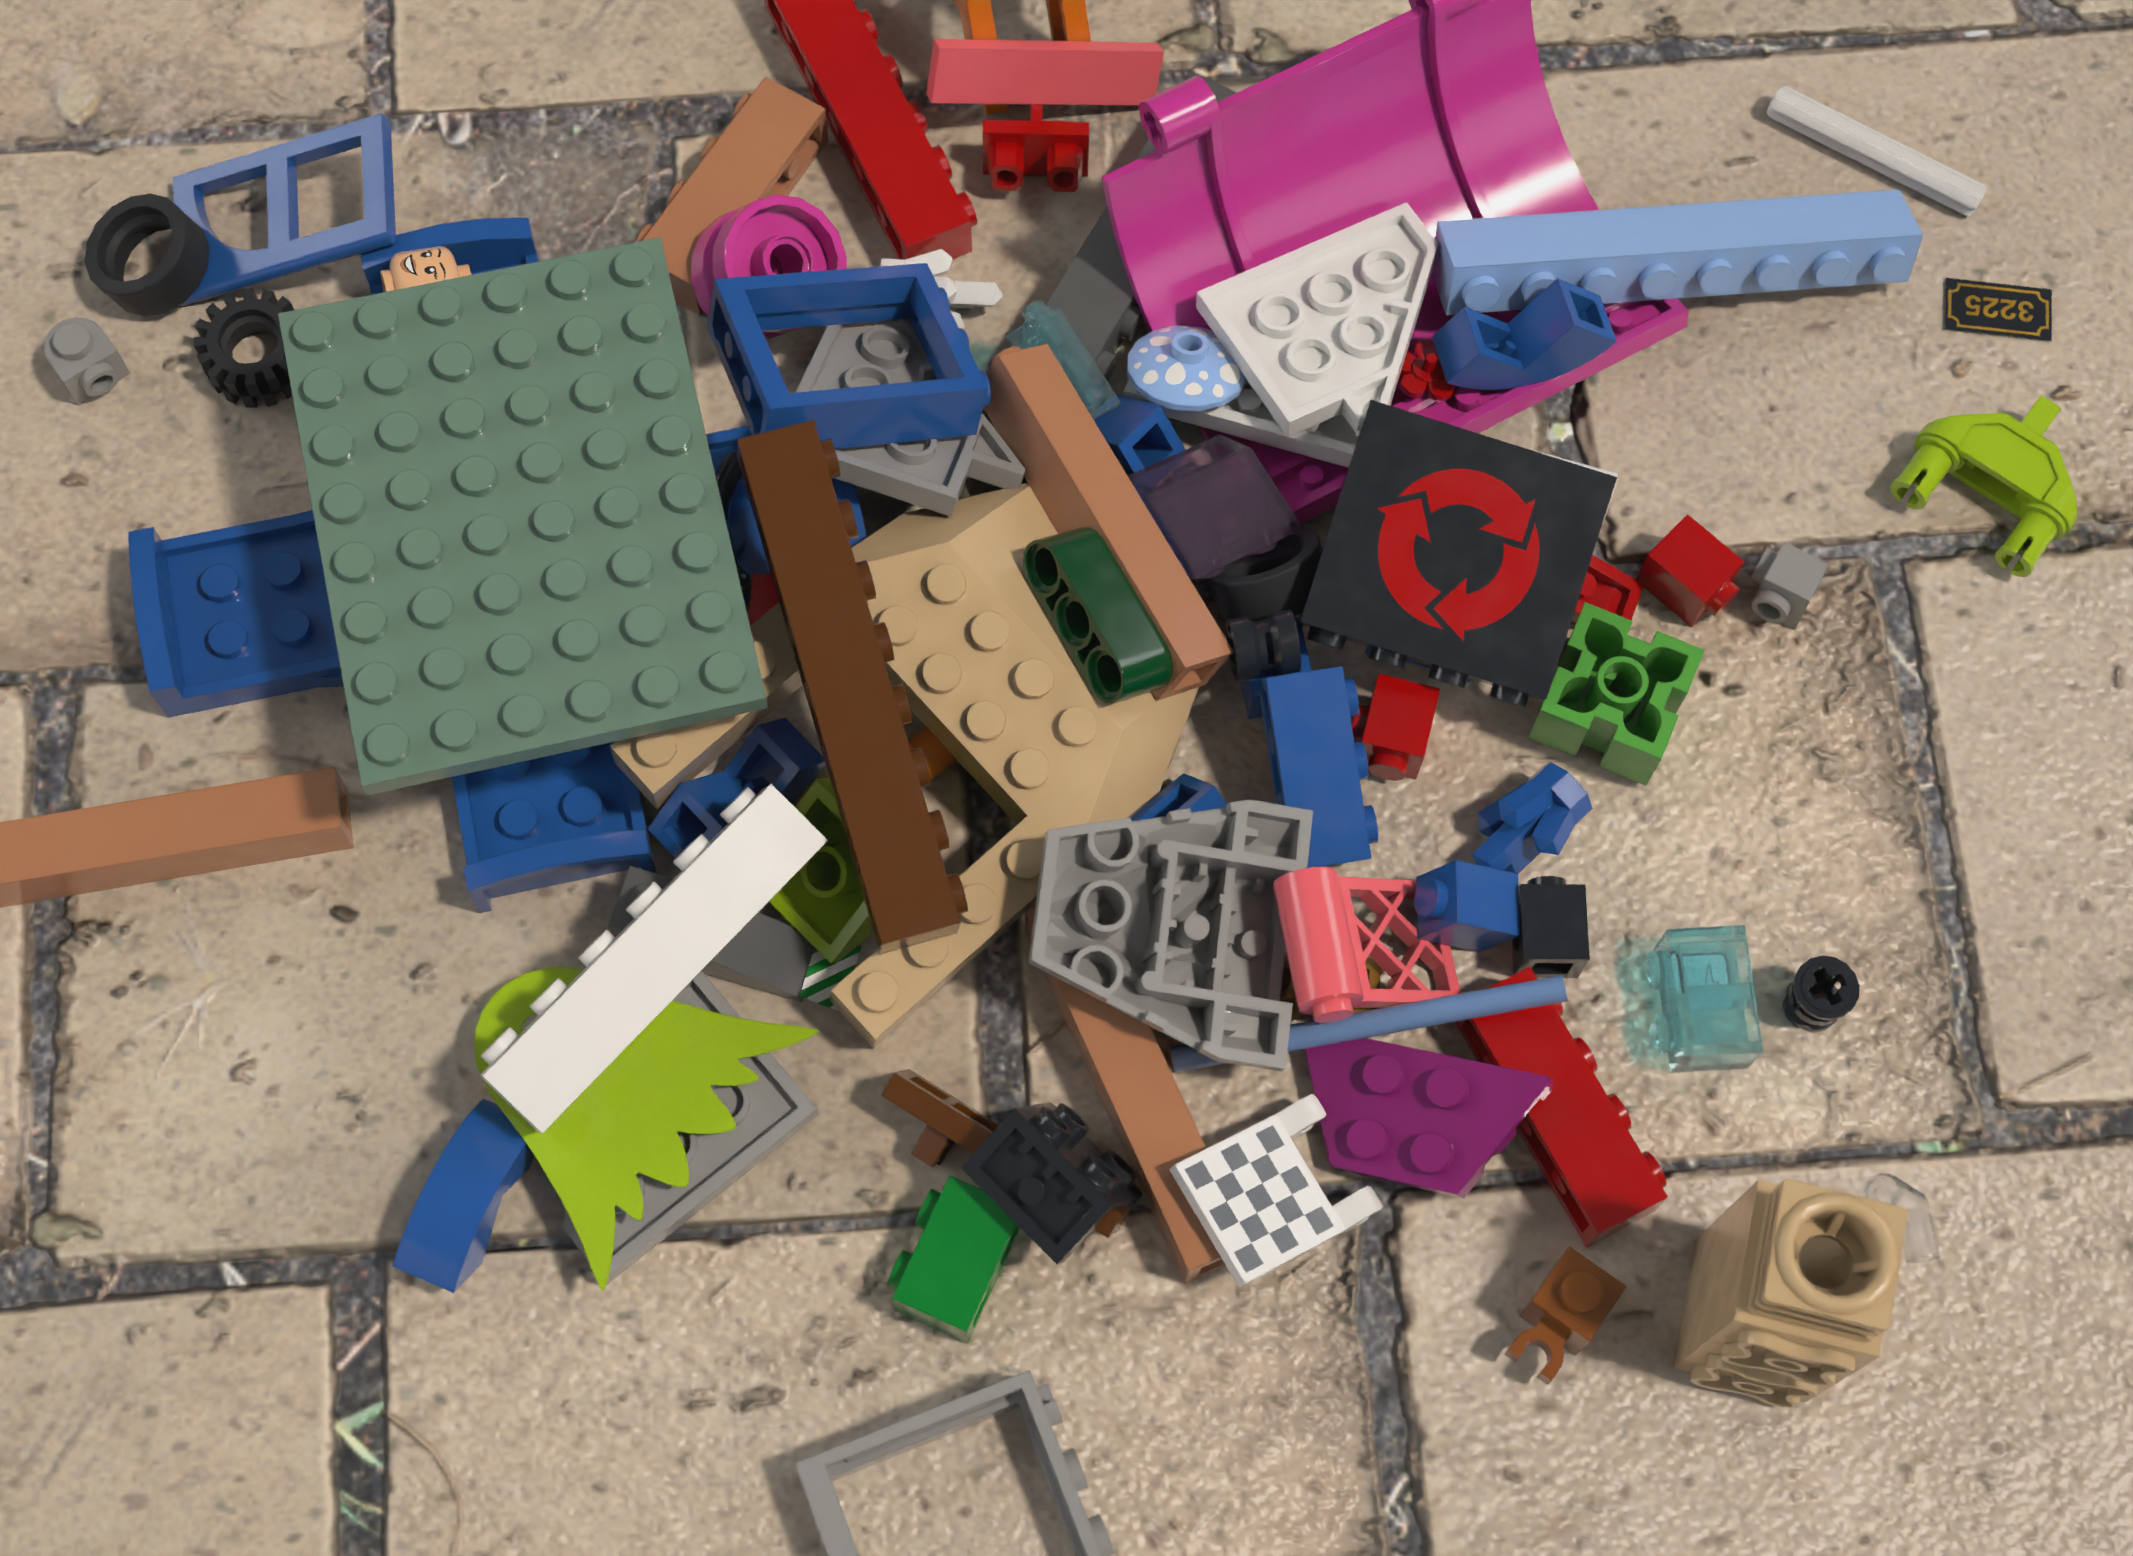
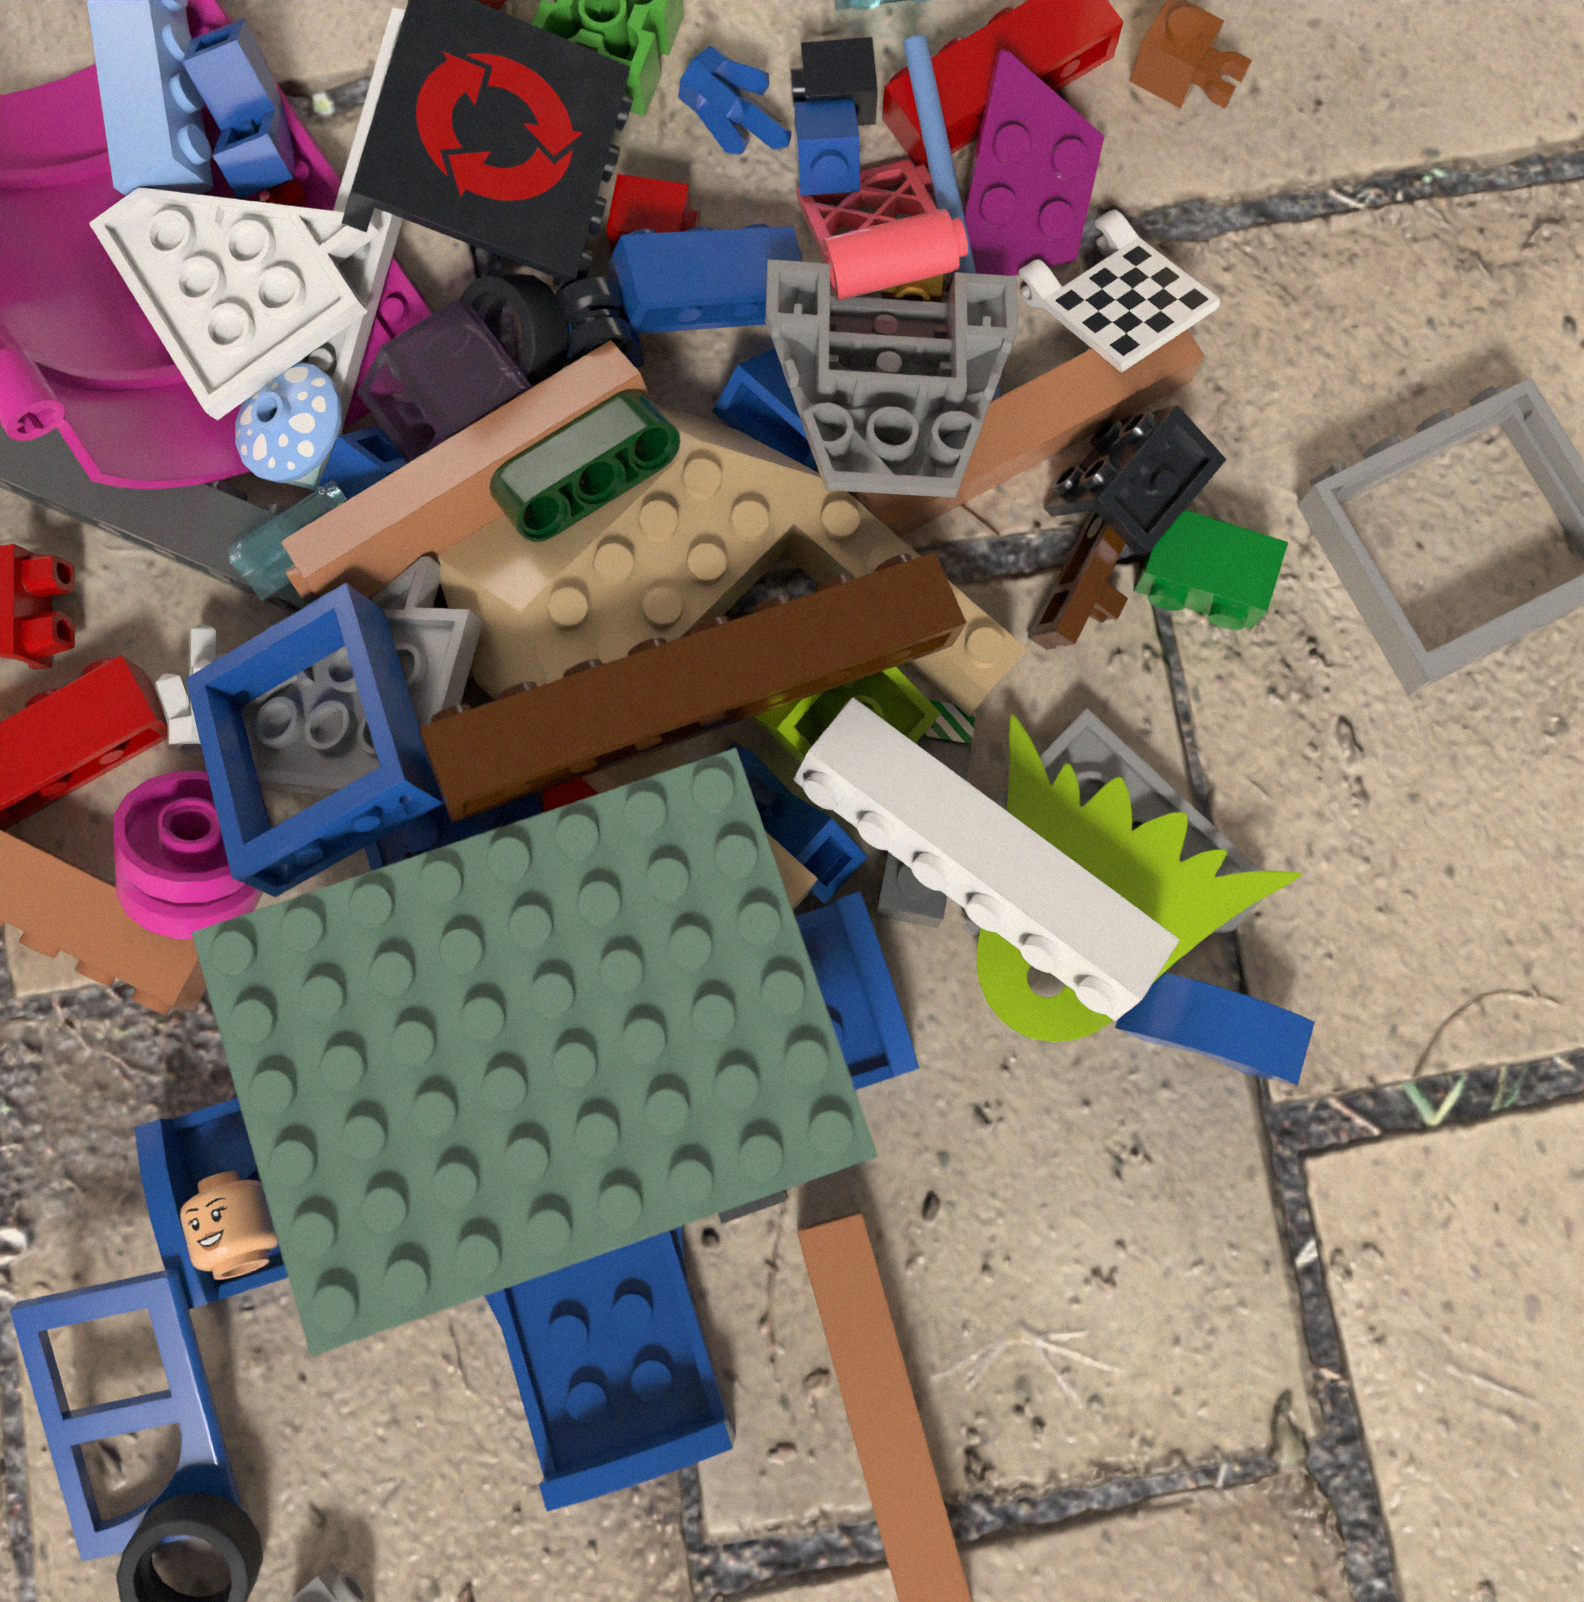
camera: 90 degrees left, 10 degrees up
black tyre [194,288,297,408] -> none

